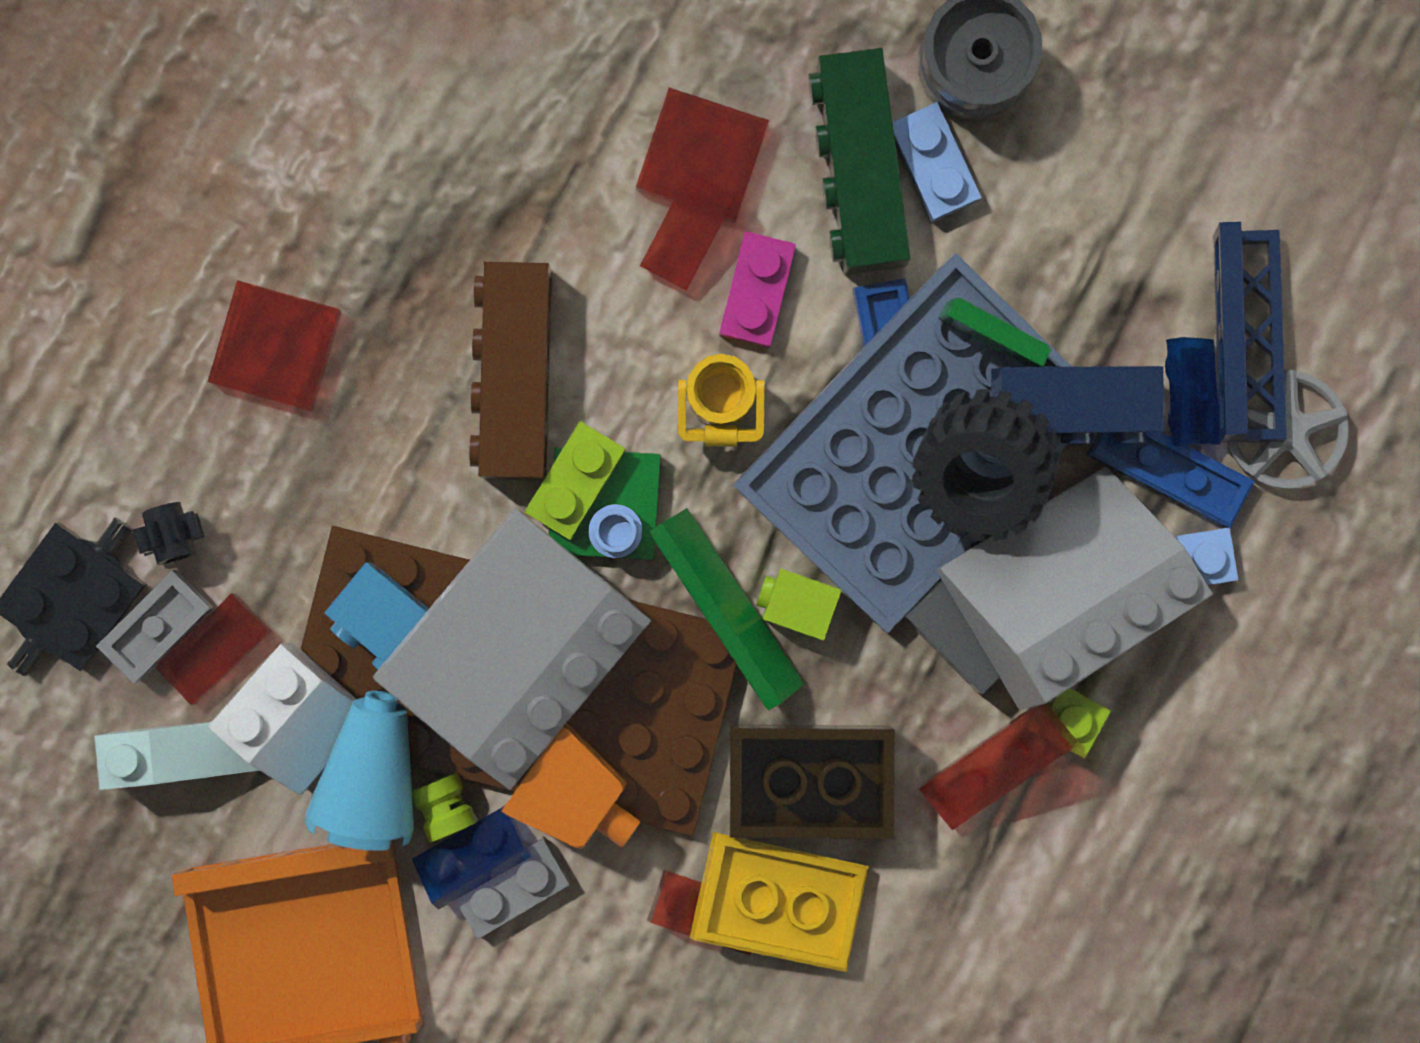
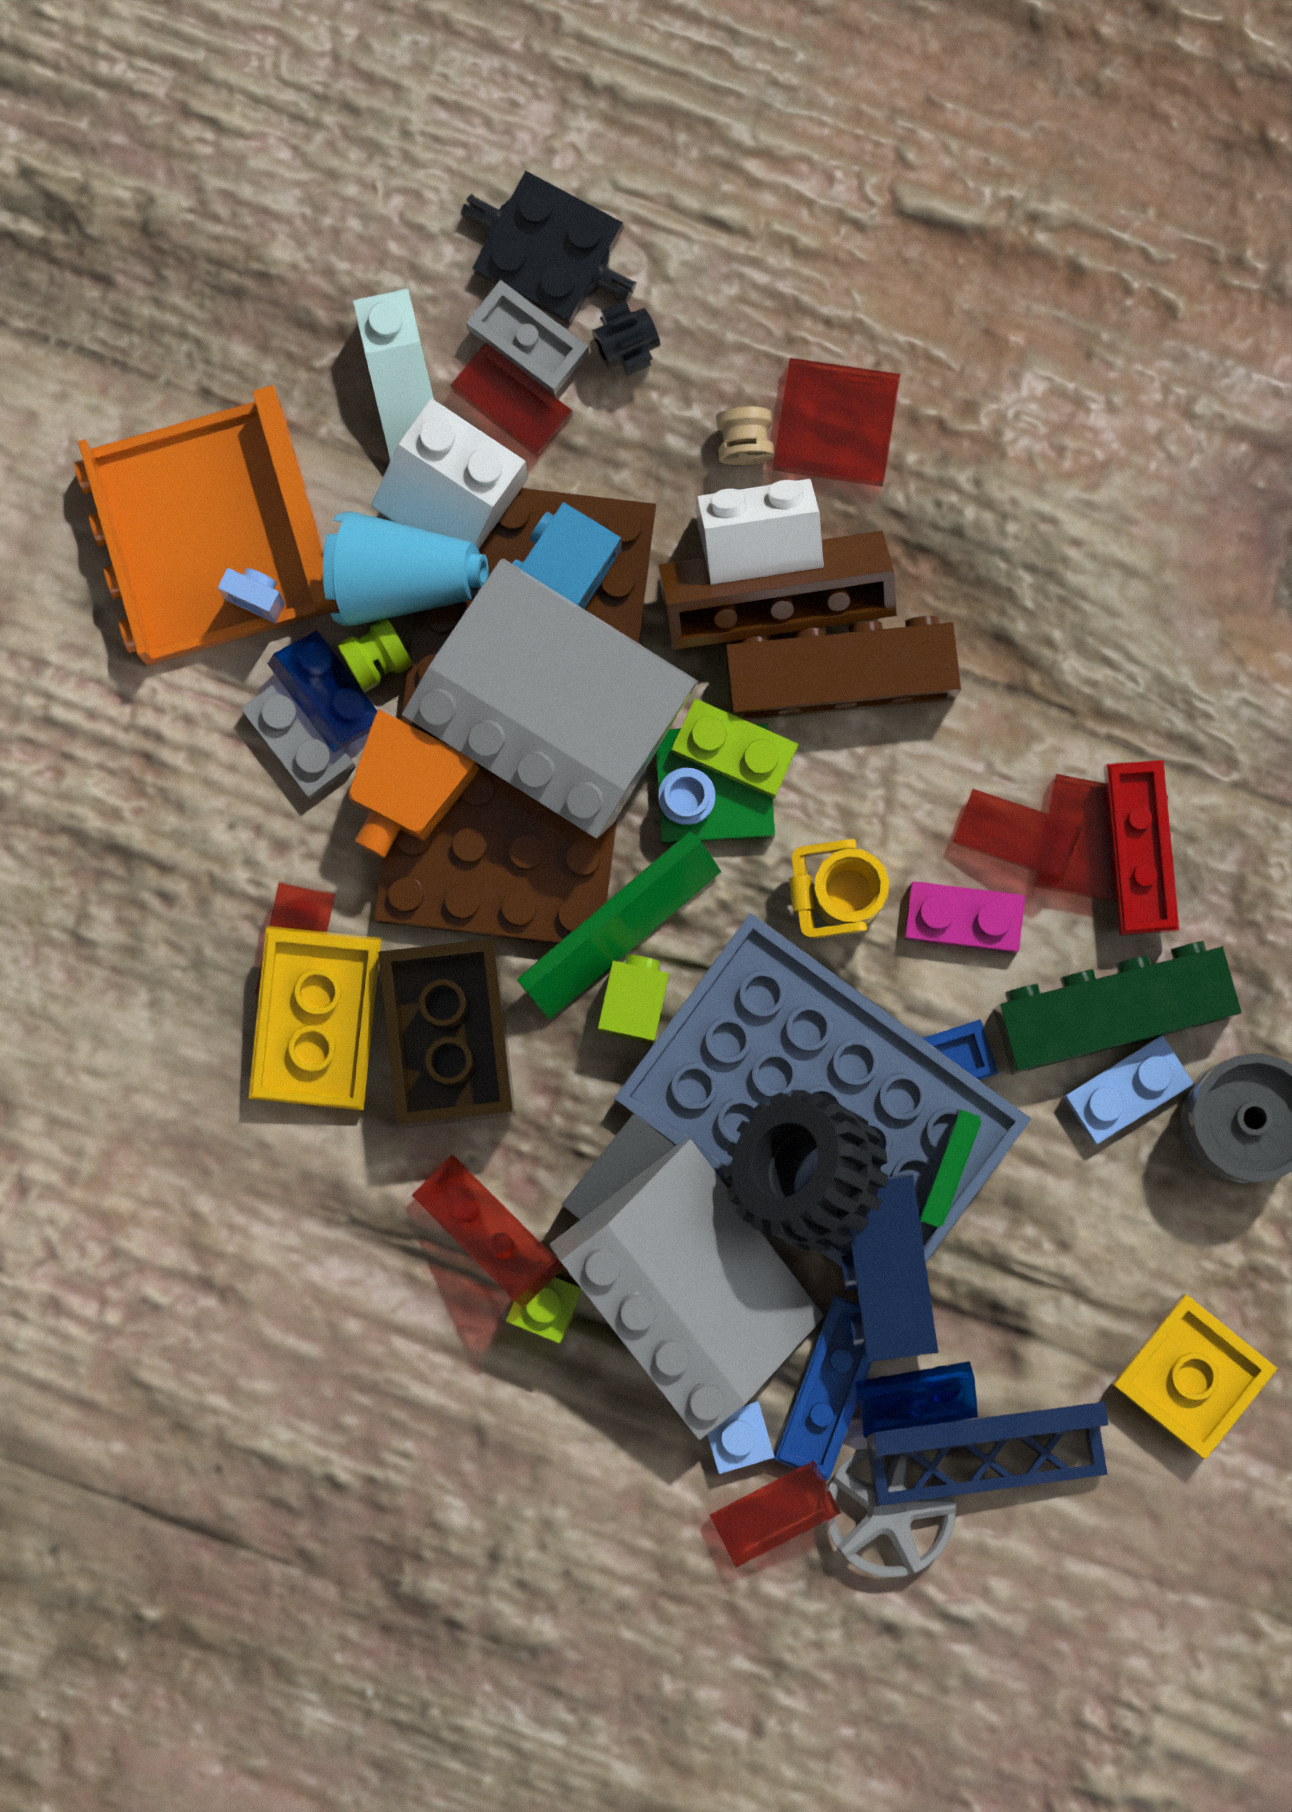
camera: 85 degrees right, 5 degrees down
none -> light blue plate [218,568,285,624]
none -> reddish brown brick [659,531,897,650]
none -> white slope [695,479,824,585]
none -> clear red tile [710,1461,841,1568]
none -> tan wheel [716,406,774,466]
none -> red tile [1104,760,1180,936]
none -> yellow plate [1111,1294,1278,1460]

